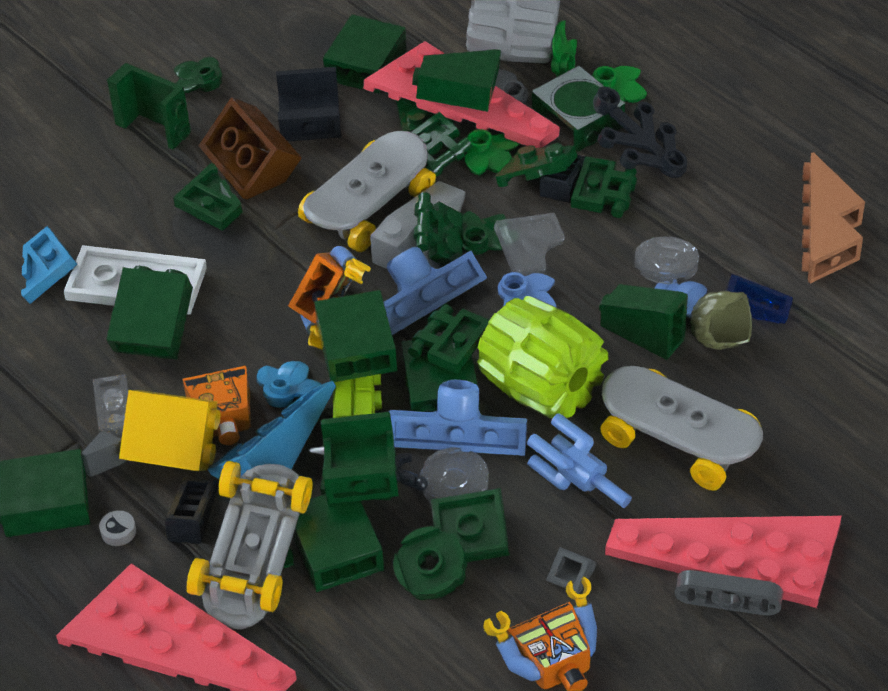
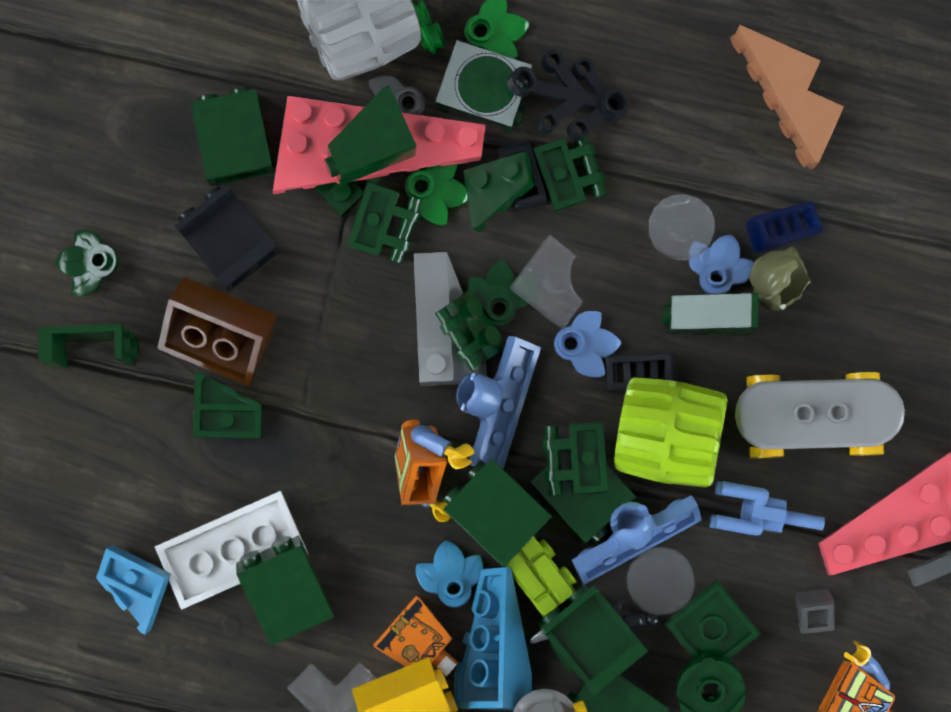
camera: 40 degrees left, 35 degrees up
light grey piece [298,131,436,253] -> none

